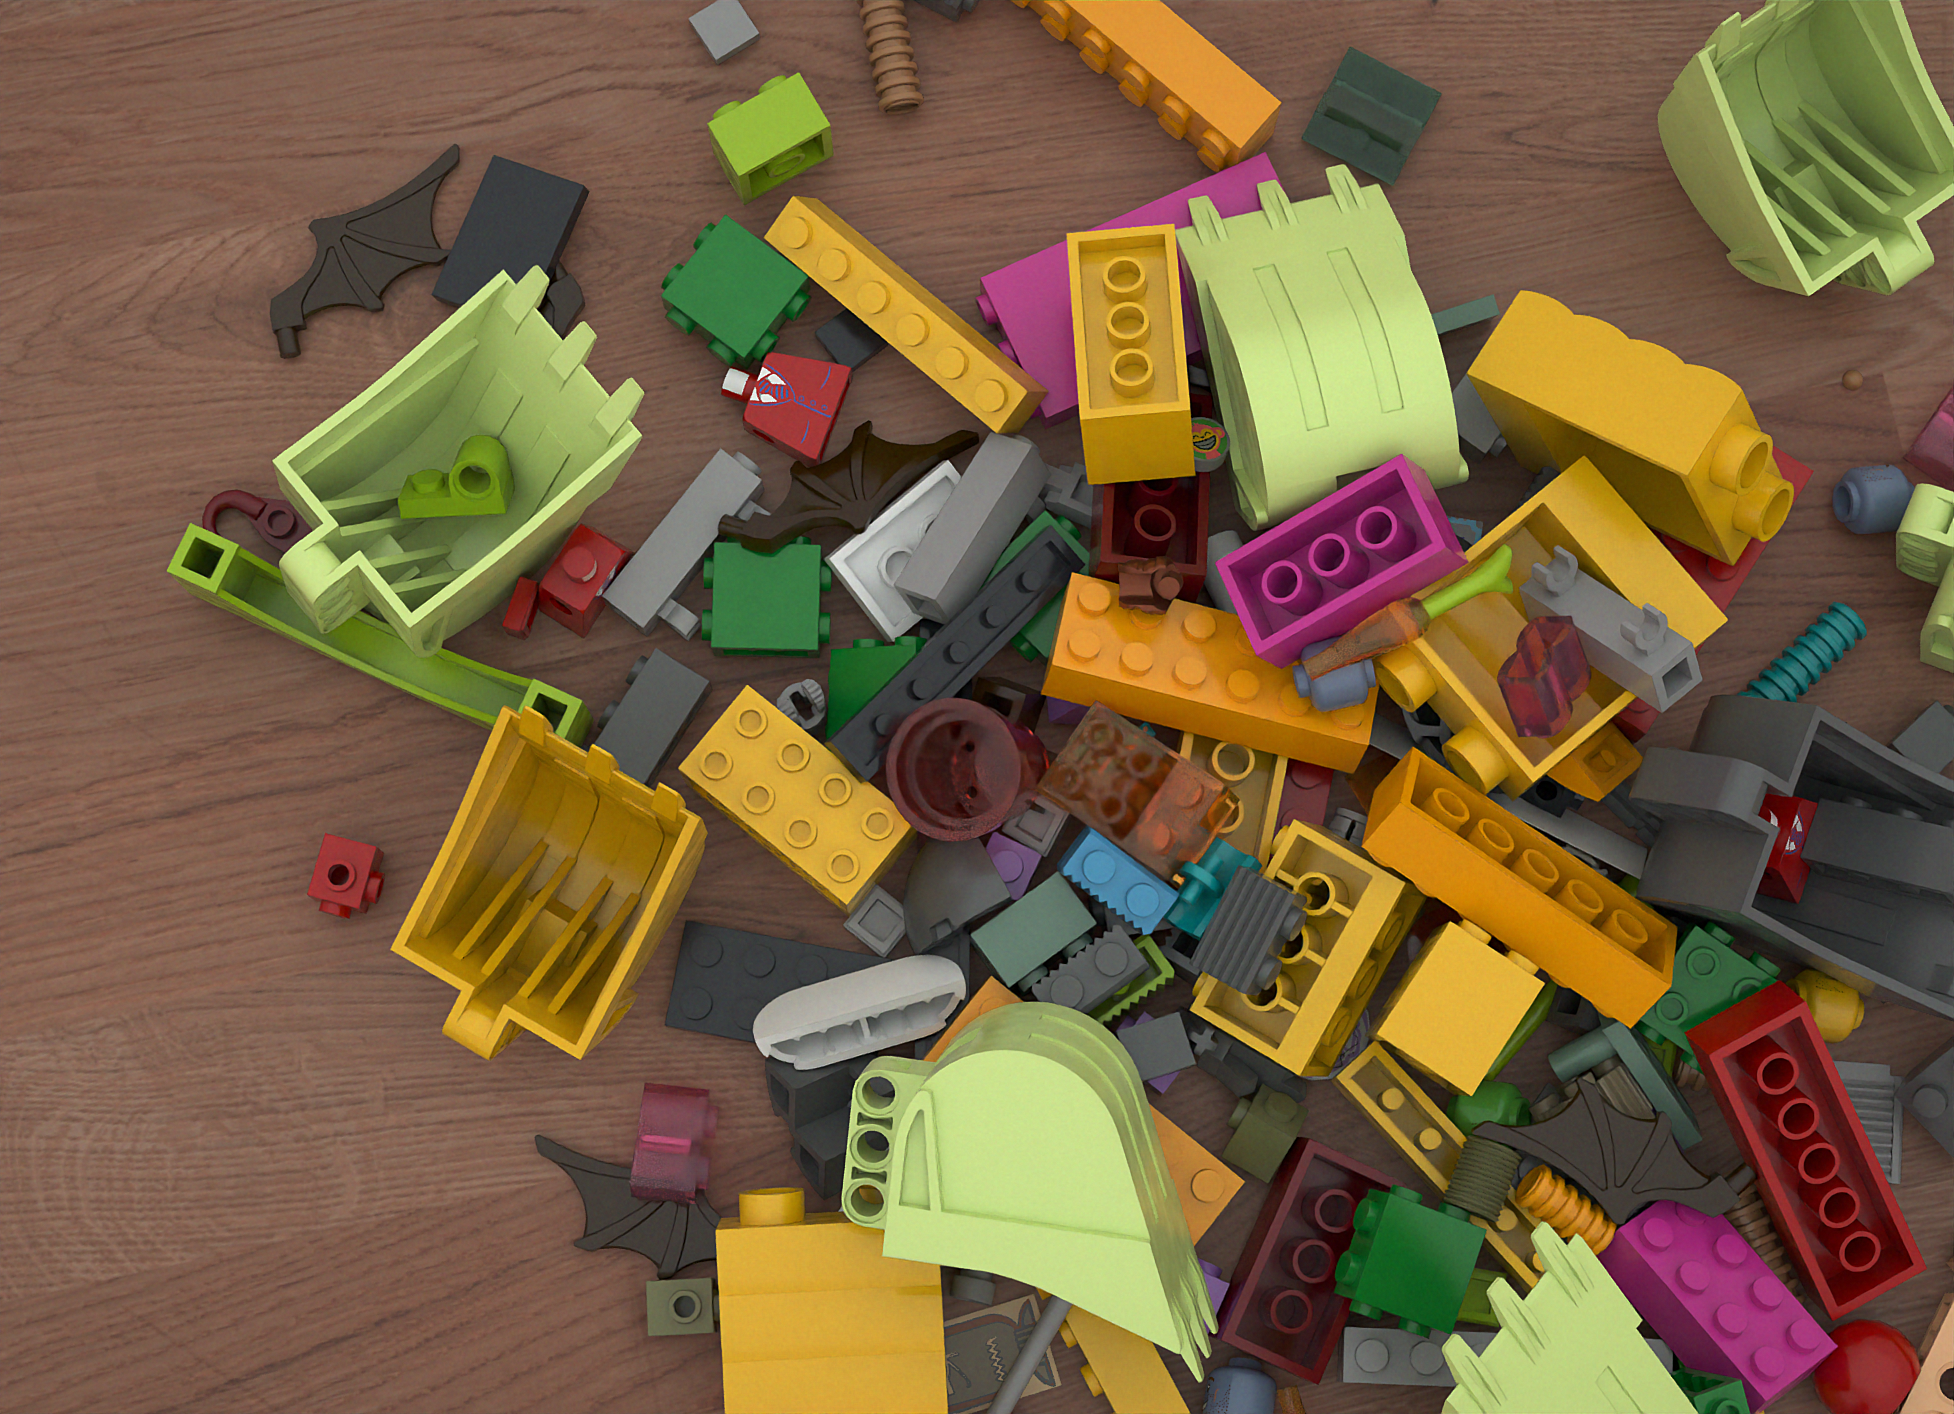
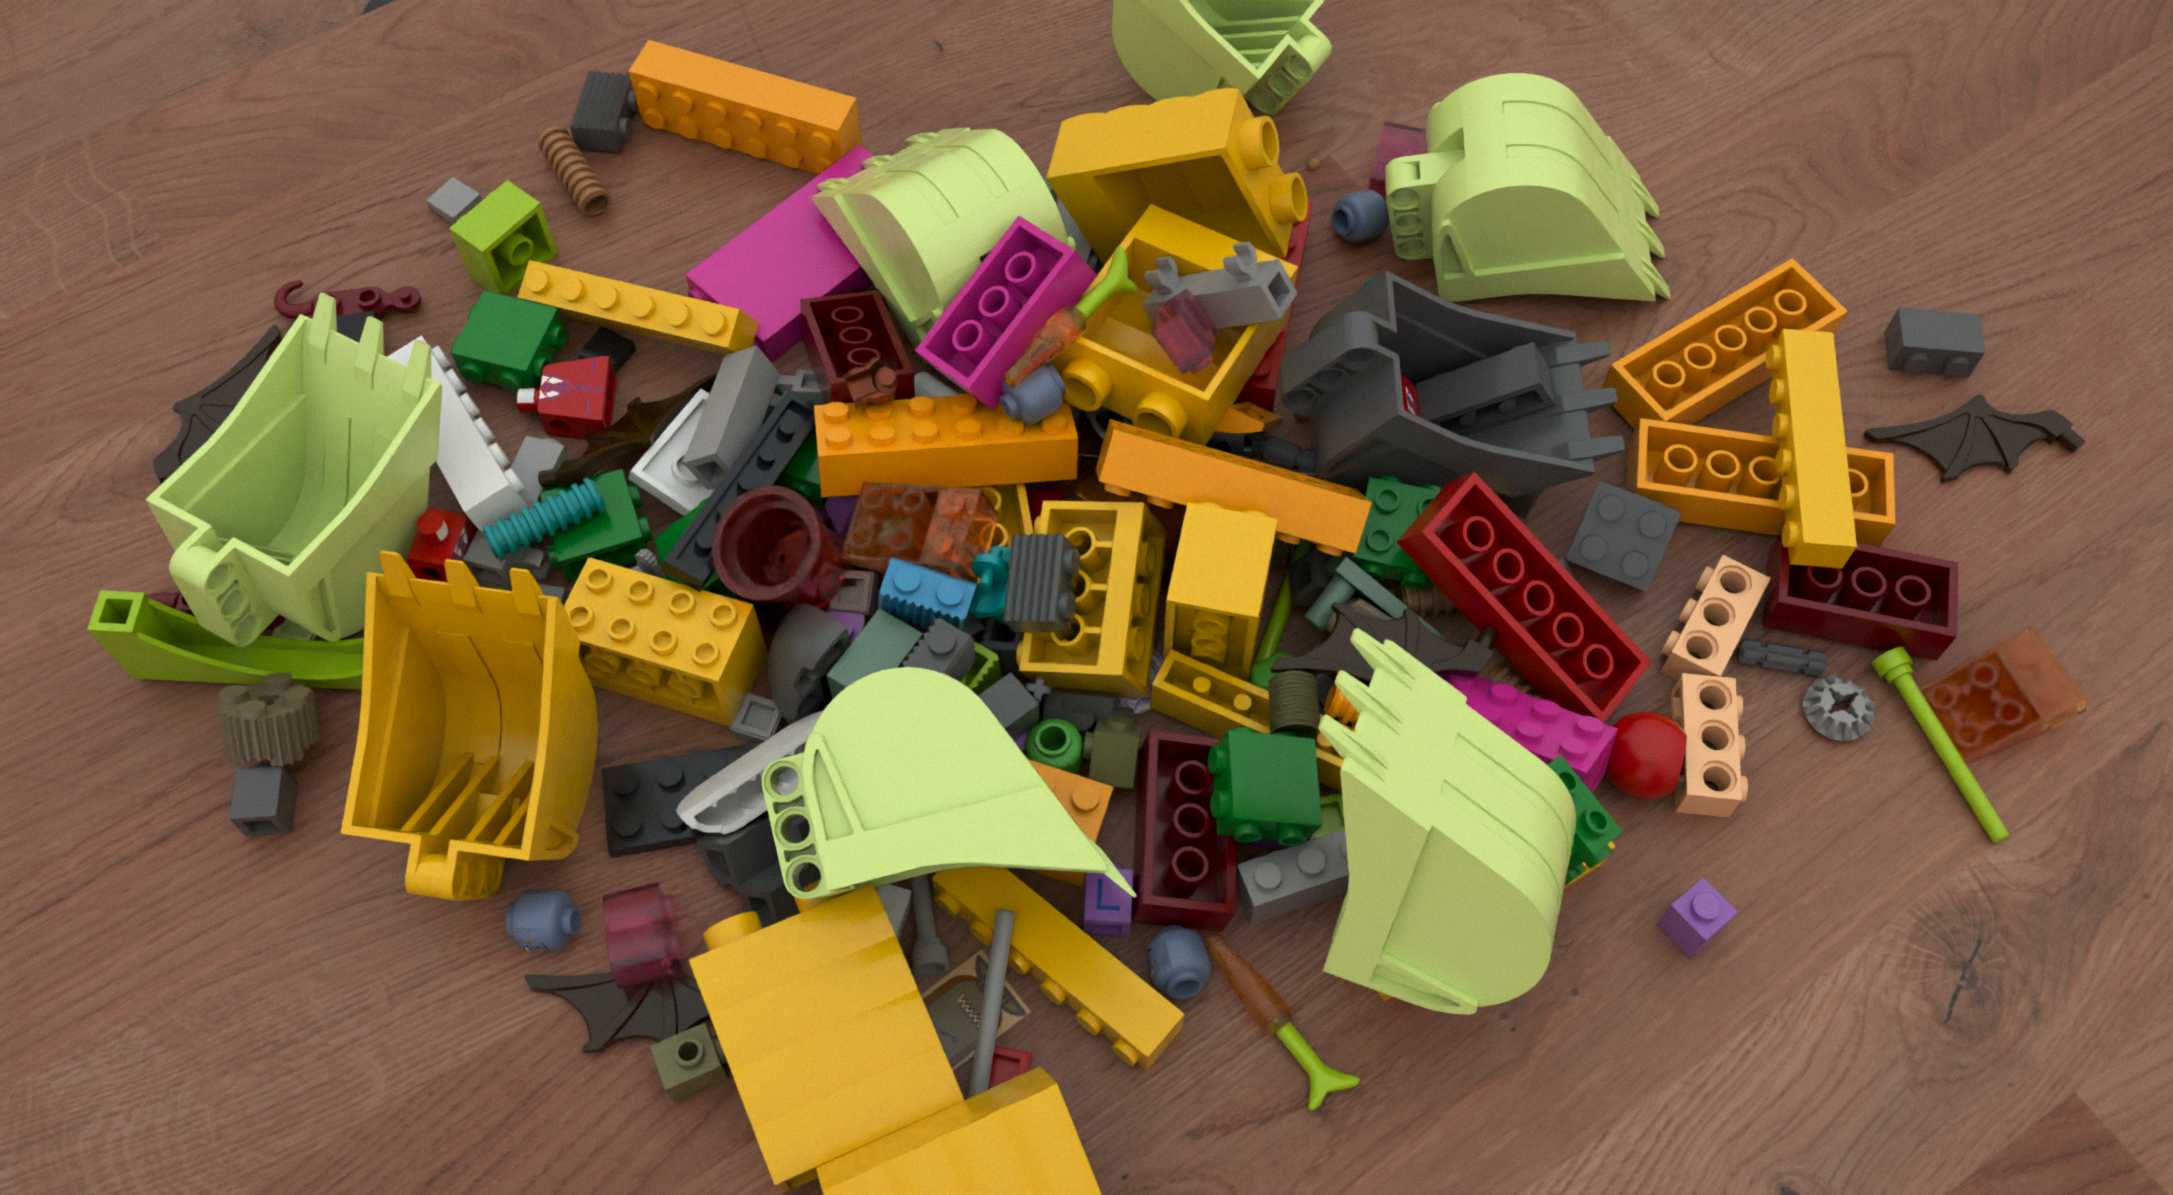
camera: 20 degrees left, 20 degrees down
red brick [307,833,385,919] -> none
lime plate [398,435,515,519] -> none
yellow brick [1067,224,1196,485] -> none
tile [1191,417,1230,472] -> none
clear green slope [1301,47,1442,186] -> none
none -> dark tan brick [217,673,320,767]
none -> dark grey brick [229,762,298,836]
none -> dark red piece [274,280,422,319]
none -> white brick [387,335,528,535]
none -> teal piece [482,477,606,561]
none -> sand blue head [506,890,581,951]
none -> bright green head [1025,718,1084,775]

